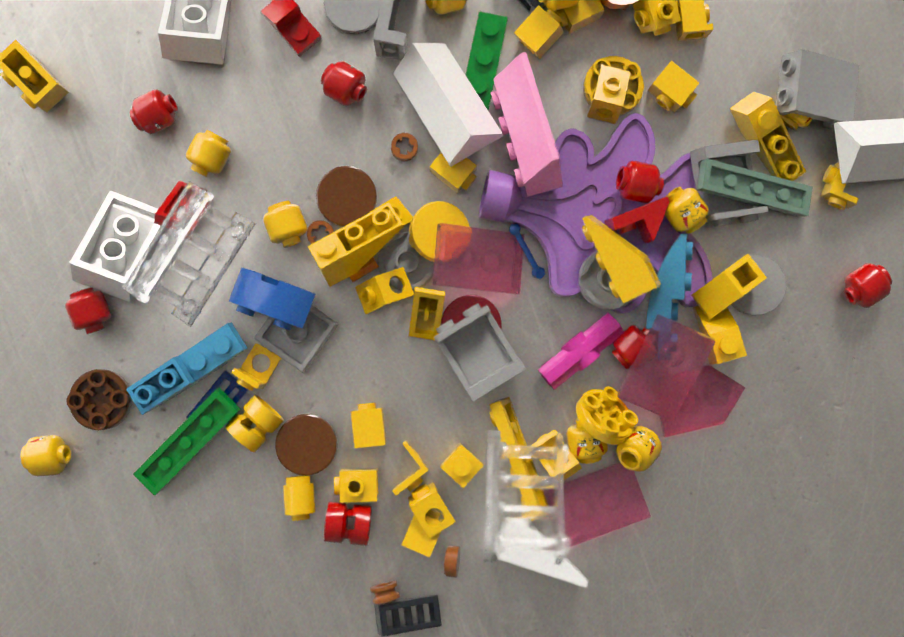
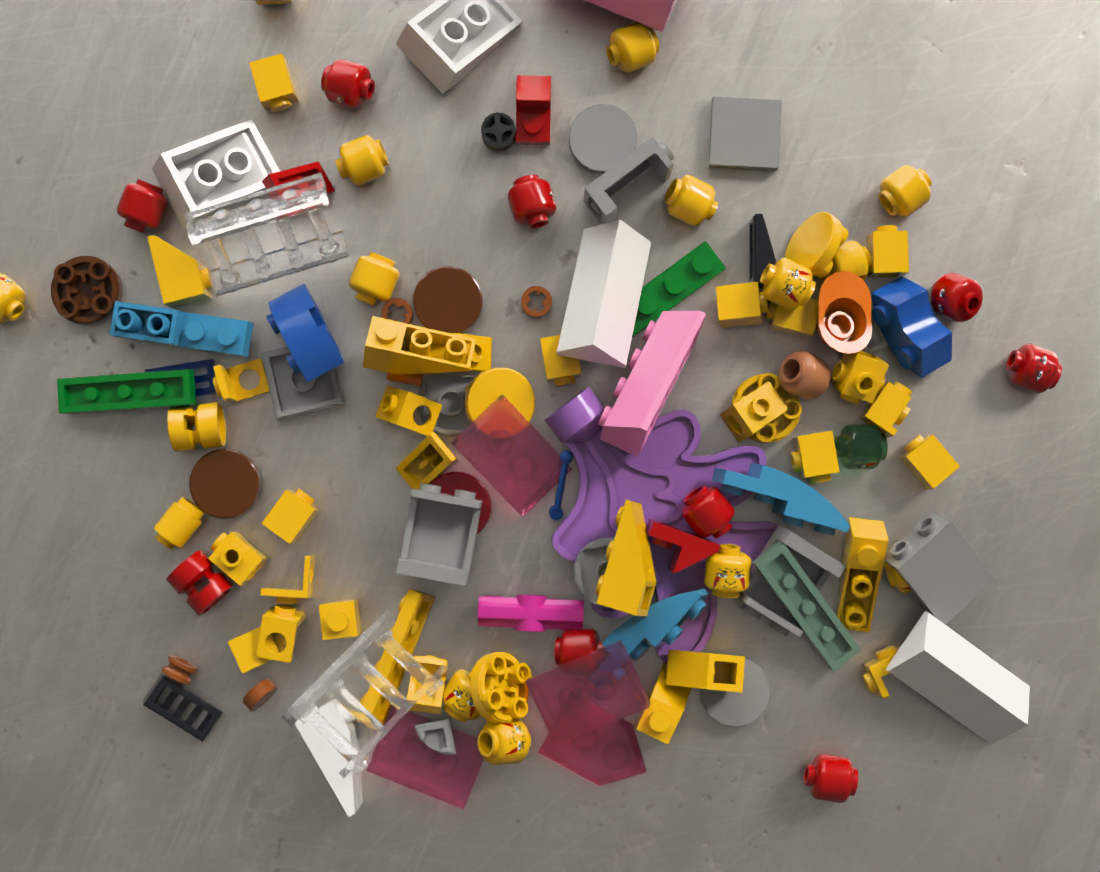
camera: 55 degrees right, 0 degrees up
none -> yellow slope [147,235,214,308]
none -> yellow brick [249,53,299,112]
none -> light grey tile [415,718,456,755]
none -> pearl dark grey wheel [481,112,516,152]
none -> dark azure slope [712,463,850,536]
none -> nougat head [779,350,831,400]
none -> clear green head [834,424,888,470]
none -> yellow brick [899,434,960,490]

